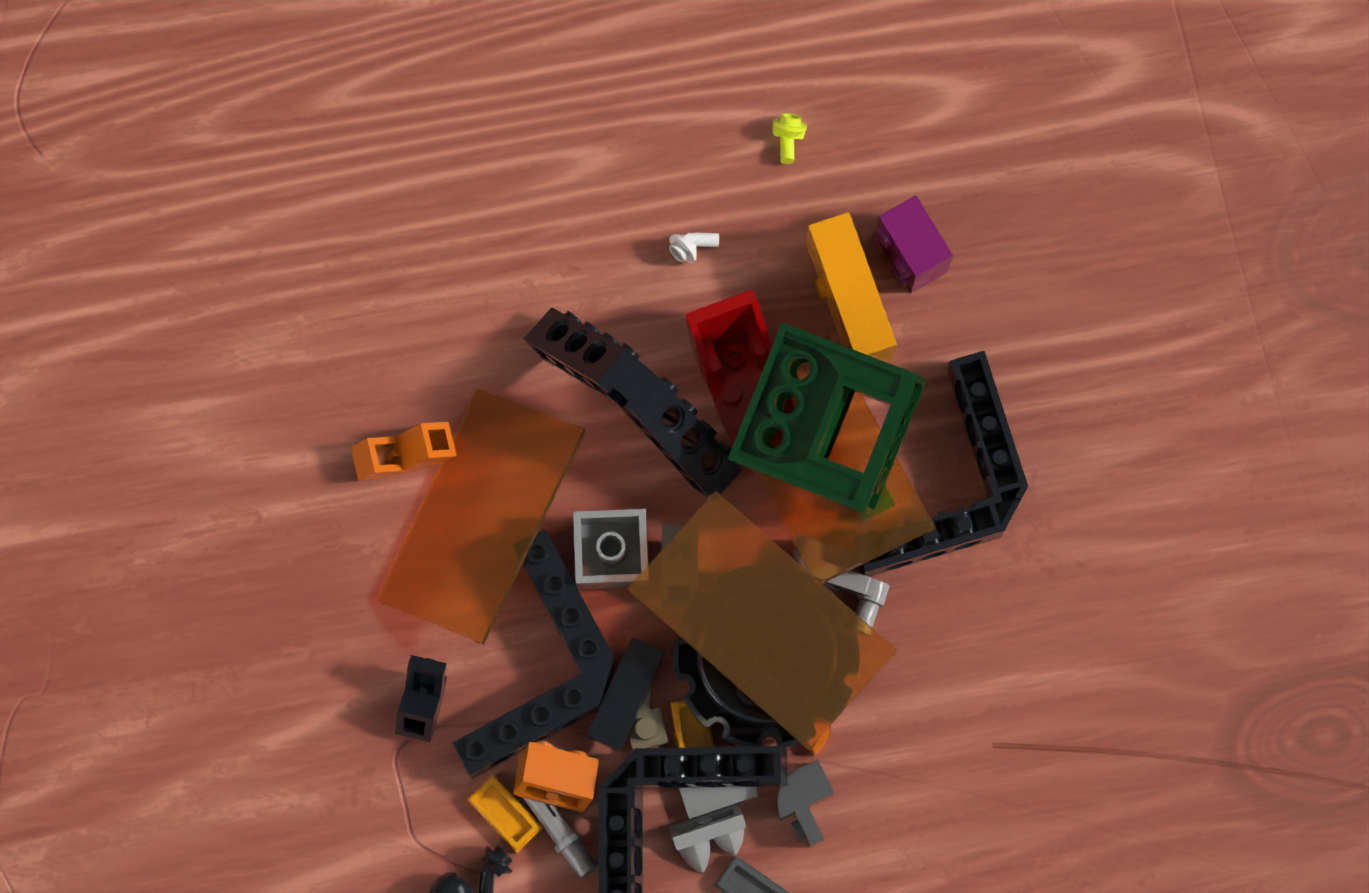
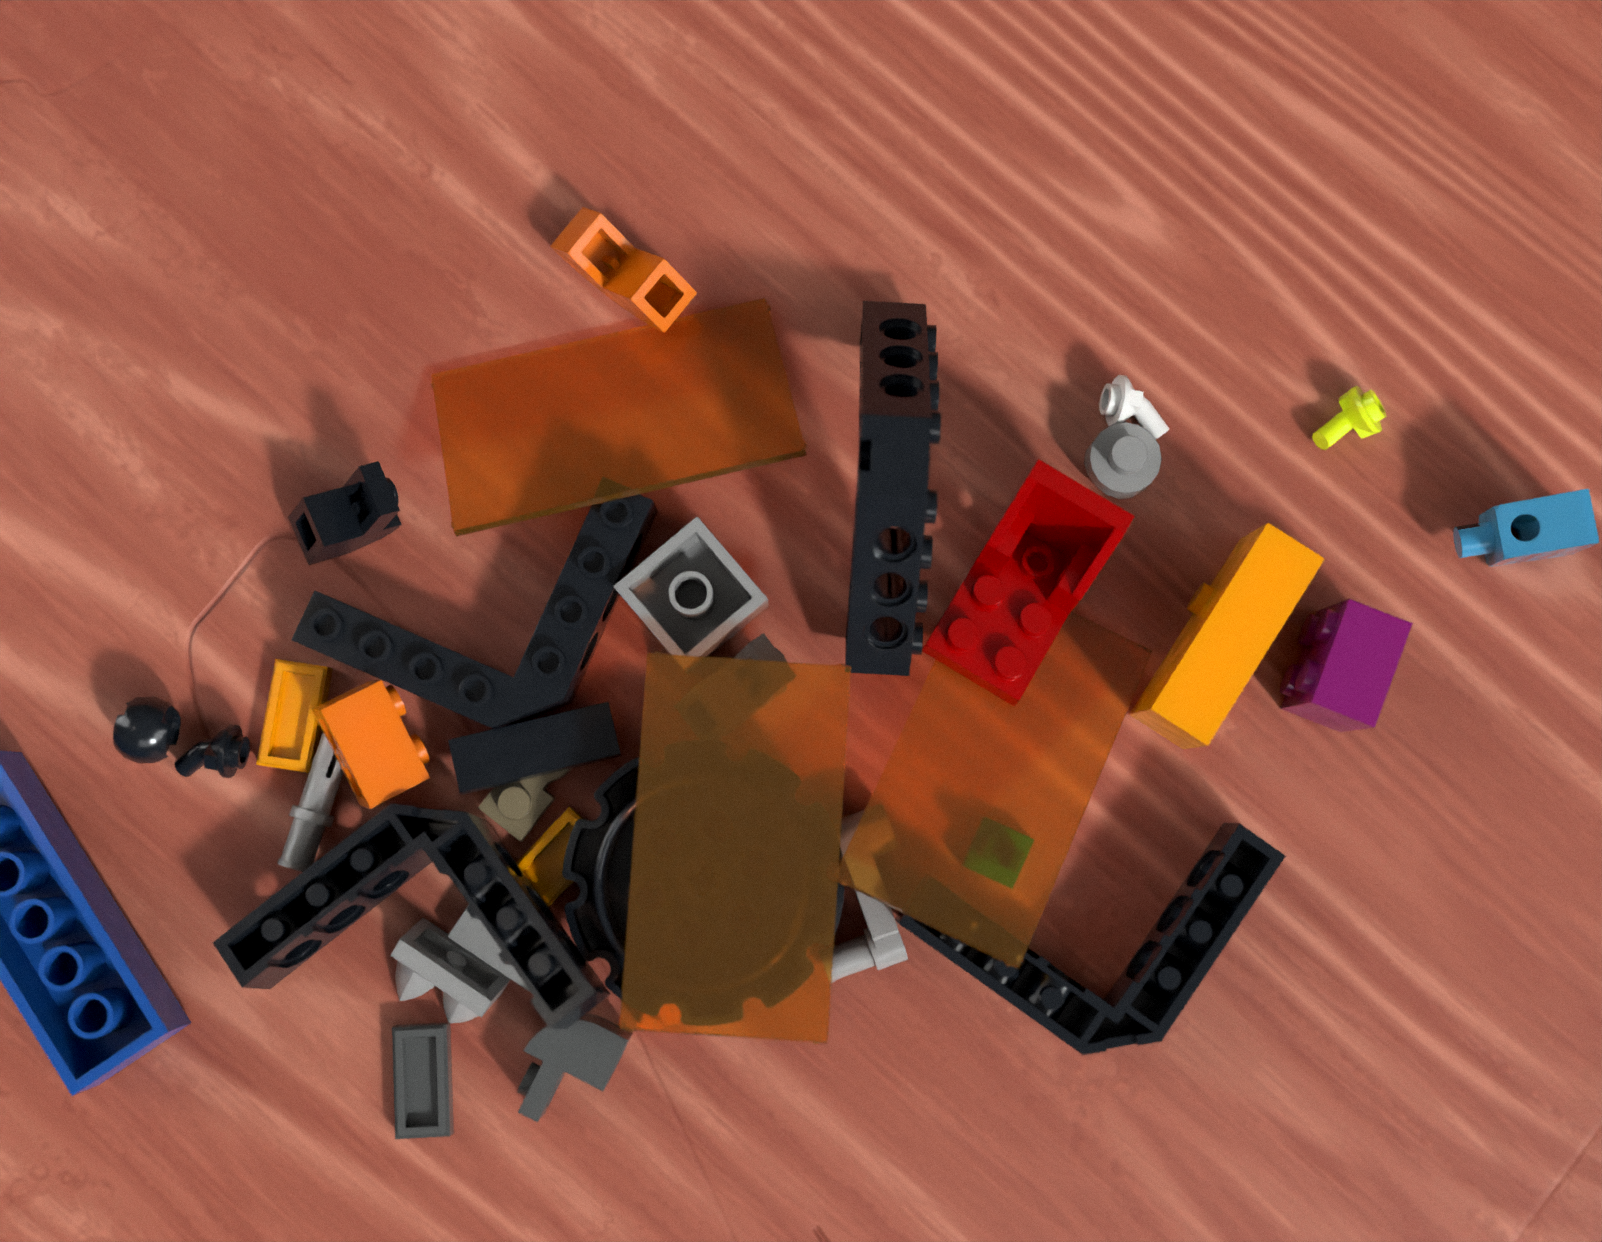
camera: 50 degrees right, 5 degrees up
dark green piece [728,322,926,516] -> none
none -> light grey piece [1084,422,1162,499]
none -> dark azure torso [1453,489,1600,567]

